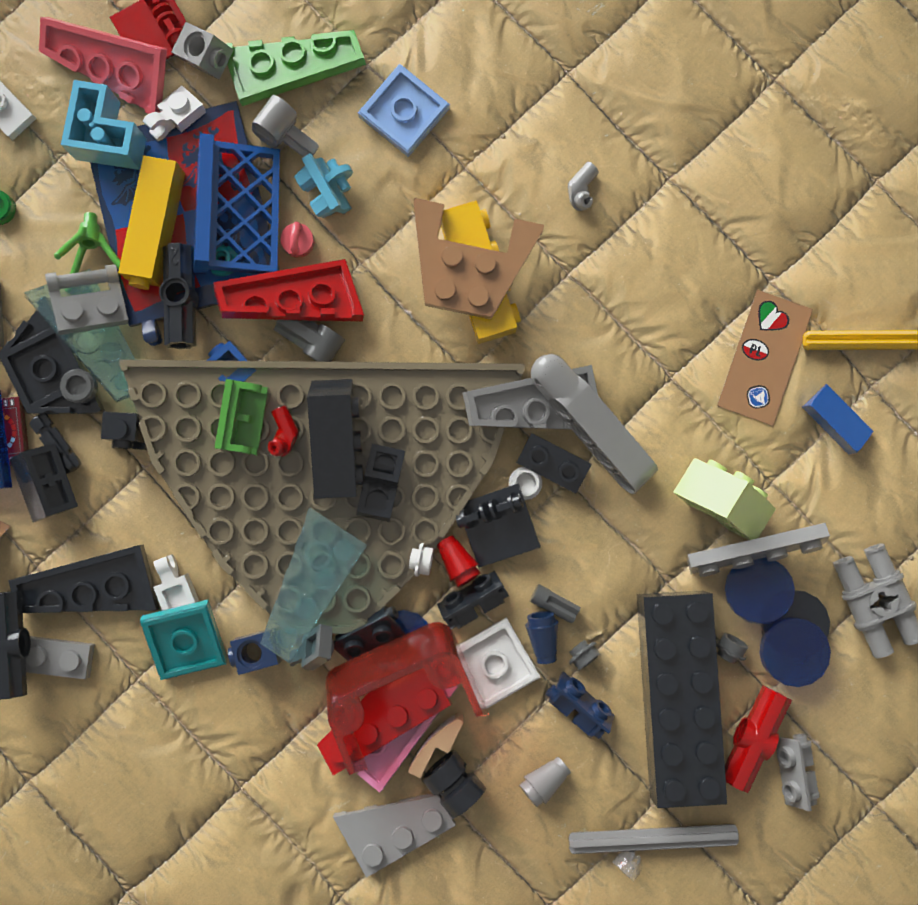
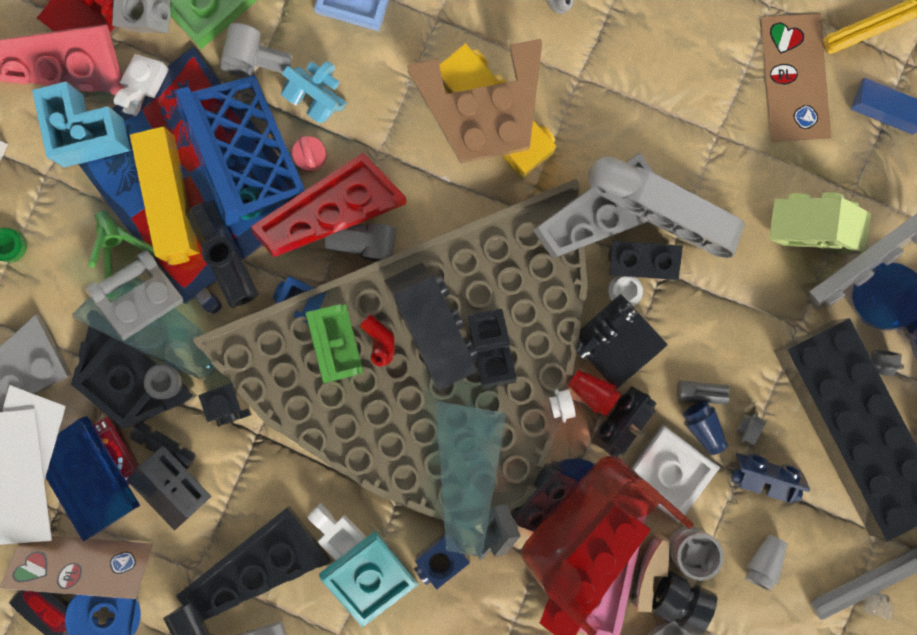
camera: 25 degrees left, 0 degrees up
none -> light grey wheel [668,526,724,580]

